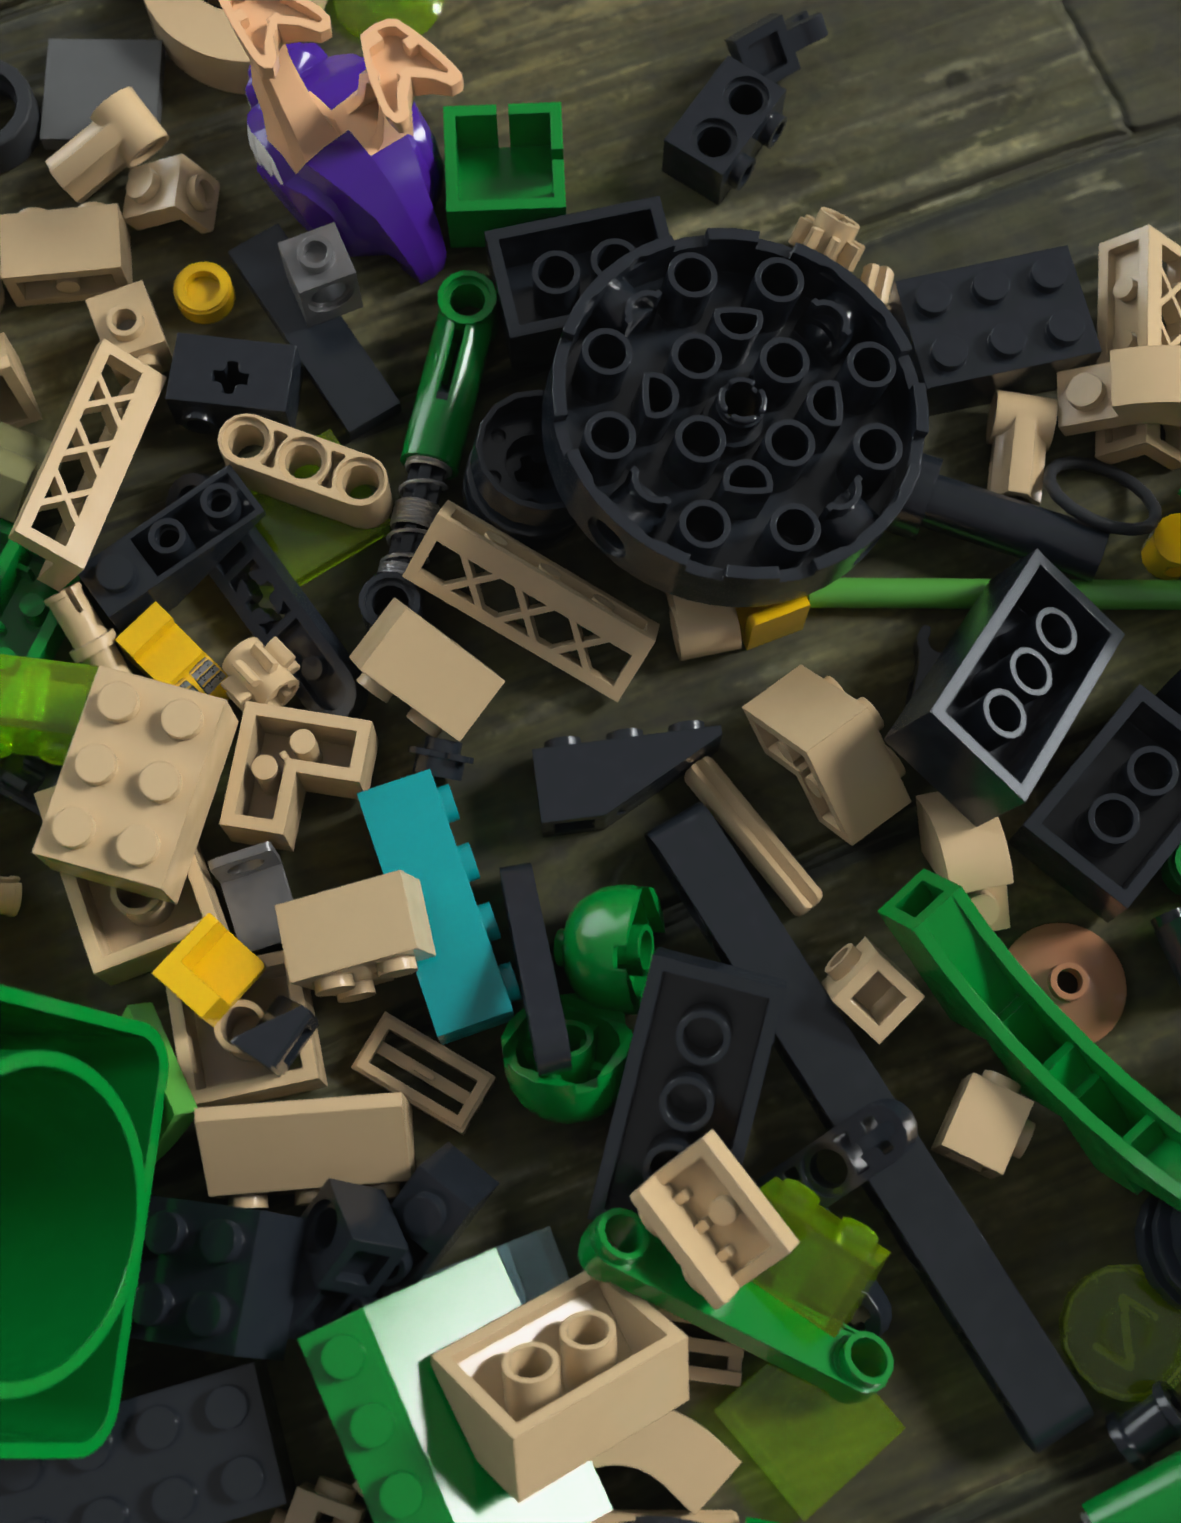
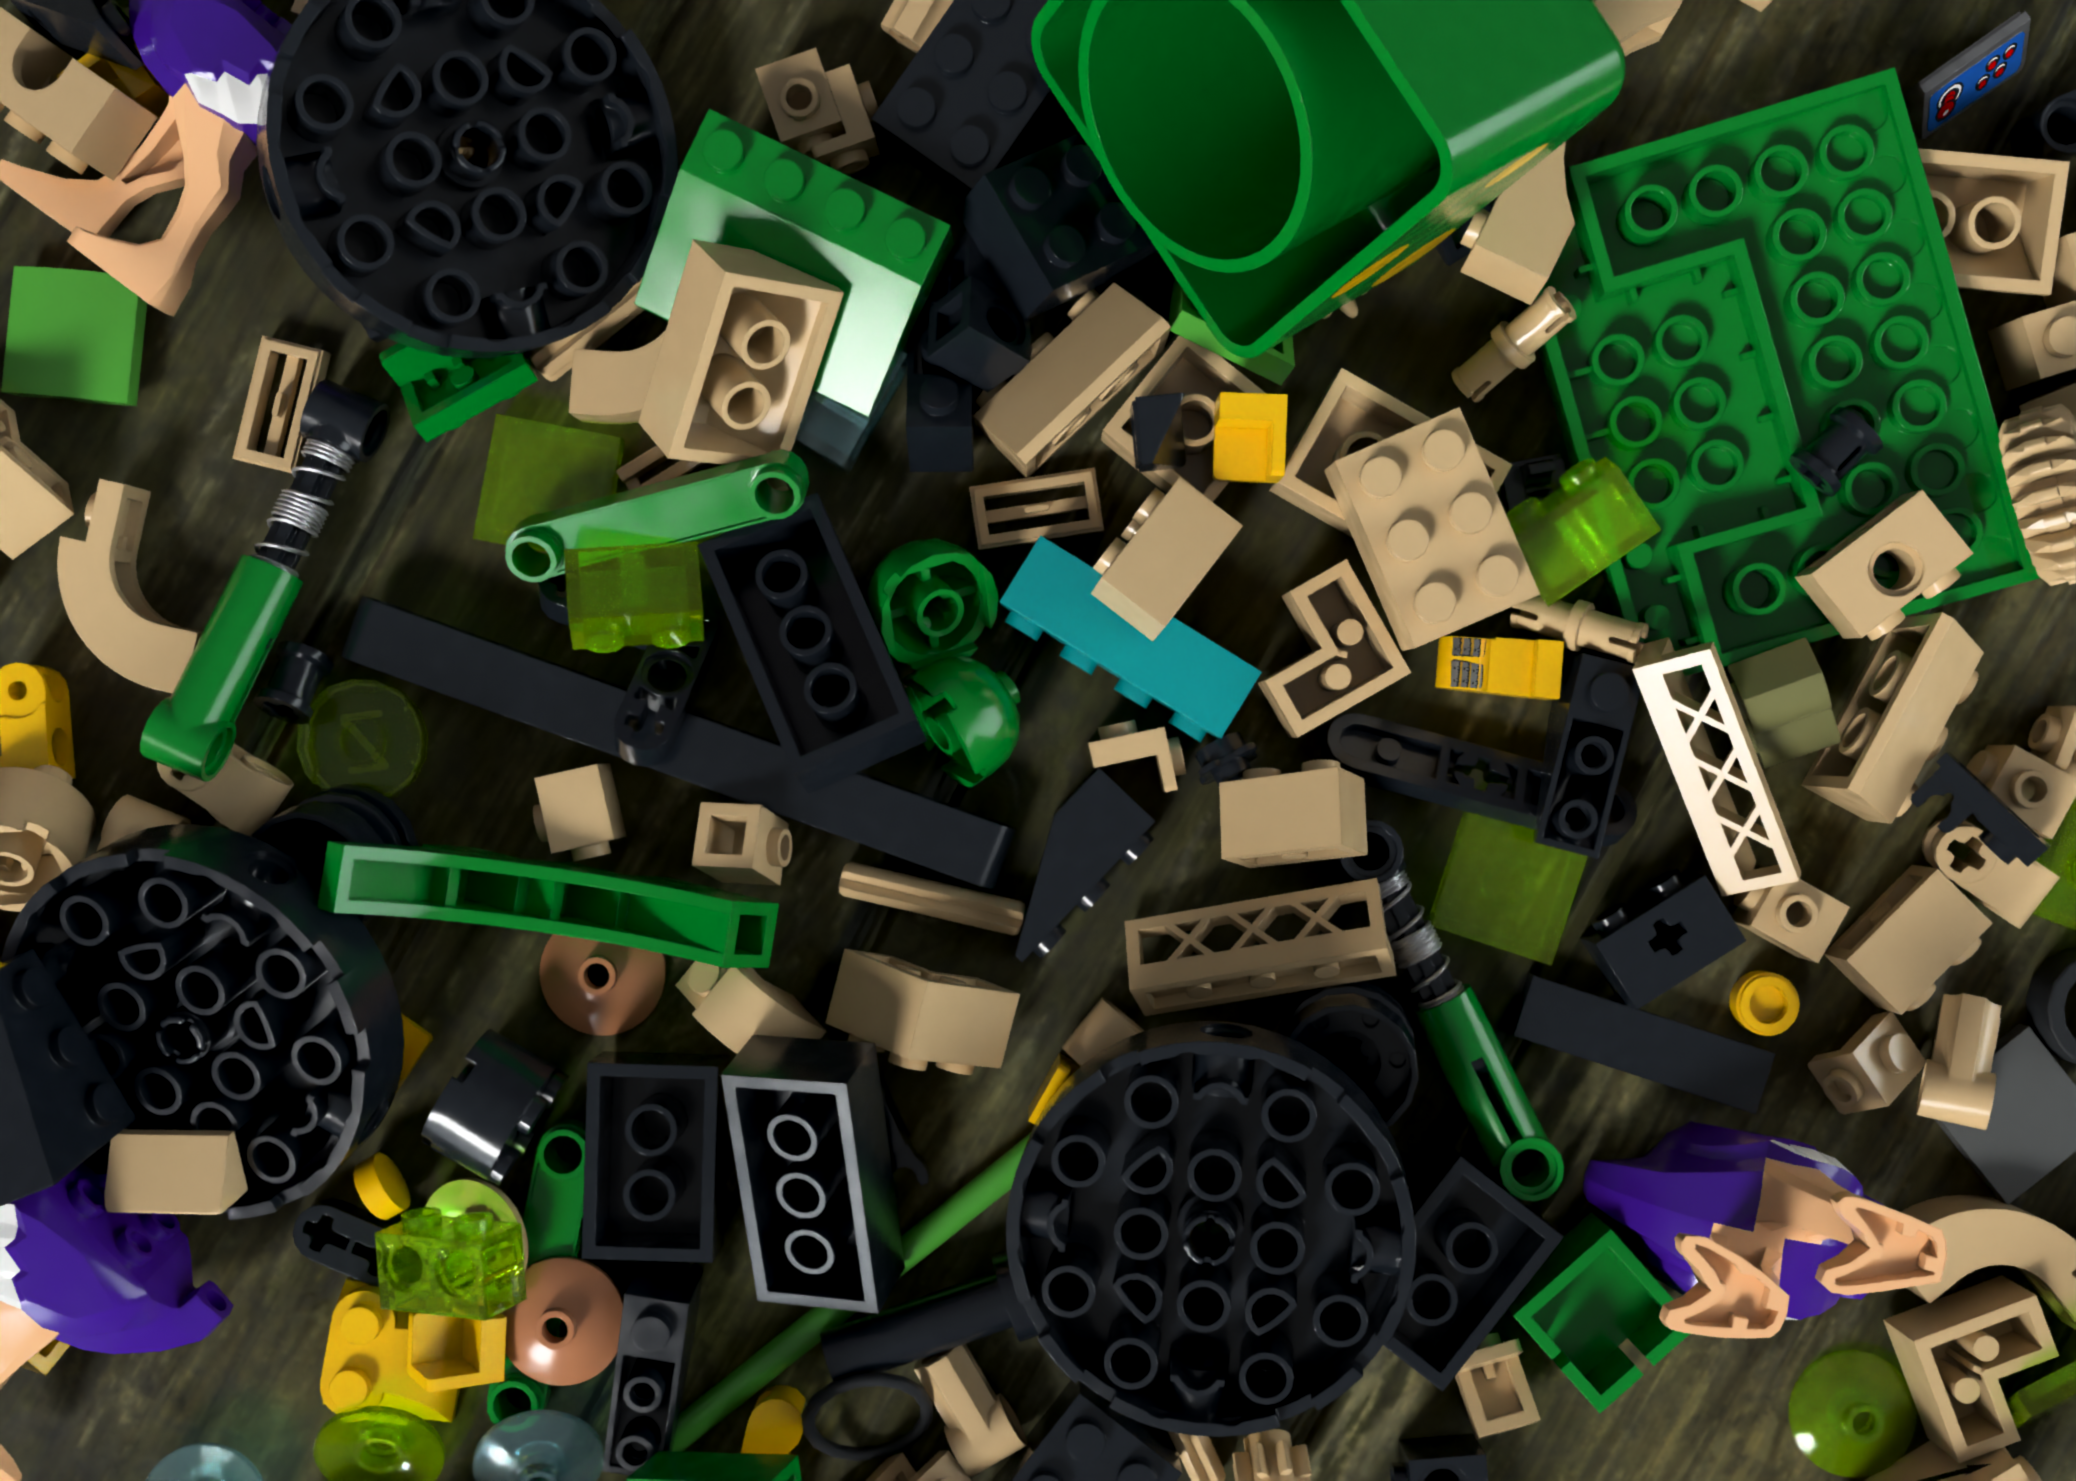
camera: 135 degrees right, 15 degrees up
flat silver bracket [208,841,293,953] -> none
tan beam [217,413,393,529] -> none
tan gear [221,637,300,712] -> none
flat silver brick [278,222,363,328] -> none
black beam [499,862,572,1077] -> none
tan bracket [630,1129,800,1310] -> none
none -> tan bracket [1088,720,1186,792]
none -> tan bracket [1455,1333,1541,1440]

